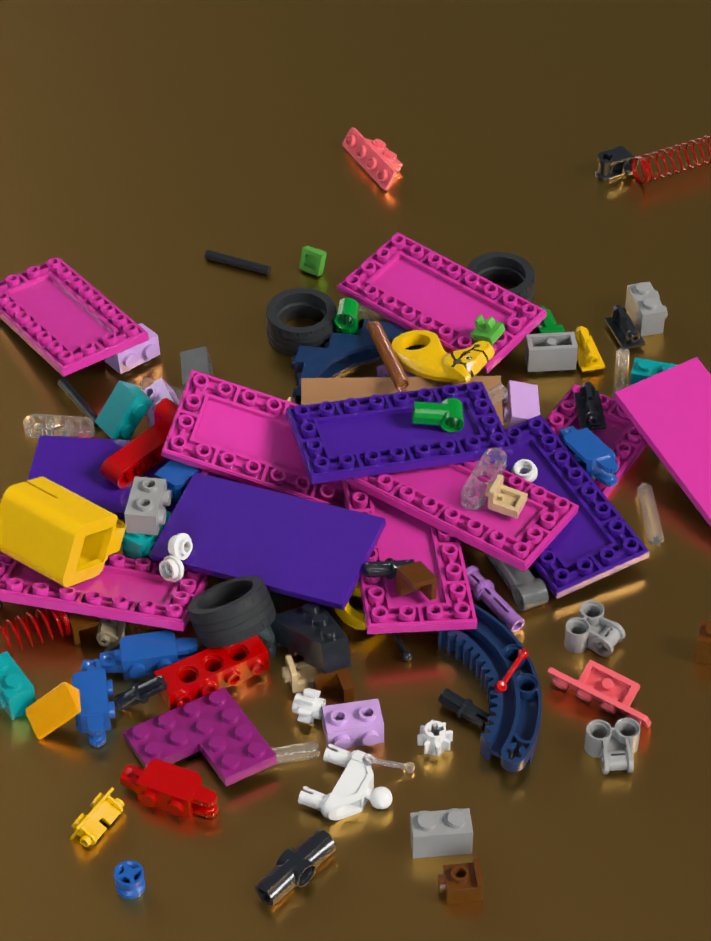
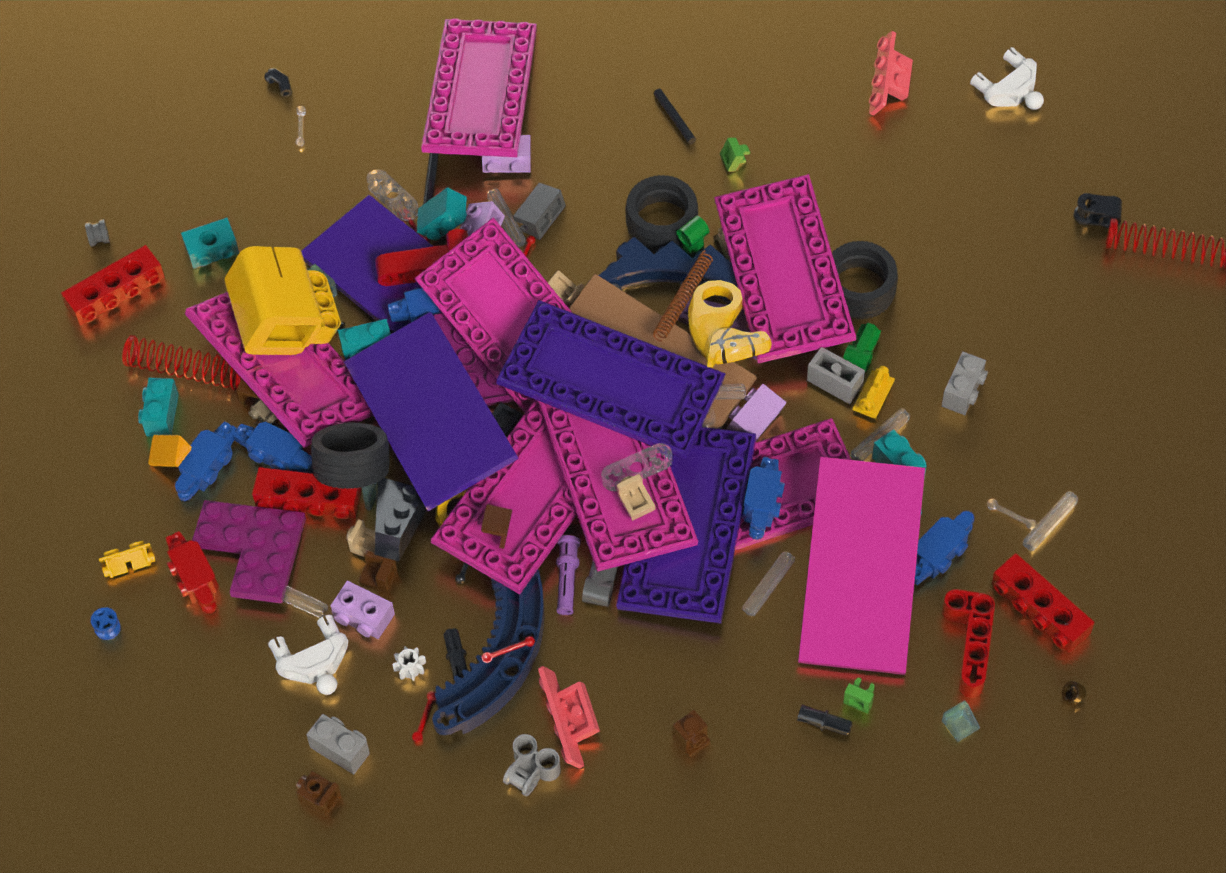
camera: 40 degrees right, 15 degrees up
black axle [114,675,167,712] -> none
light grey brick [124,476,171,535] -> none
white plate [159,555,184,582] -> none
white plate [168,533,193,560] -> none
black piece [255,830,336,906] -> none
white gear [292,688,326,724] -> none
black axle [362,558,414,580] -> none
clear hinge [362,754,415,773] -> none
green piece [412,398,464,433] -> none
bright green tile [470,314,505,345] -> none
white plate [512,459,538,482] -> none
light grey piece [564,600,626,657] -> none
black hinge [574,382,606,430] -> none
black hinge [605,305,646,350] -> none
none -> red hinge [412,691,436,743]
none -> white connector [970,47,1044,110]

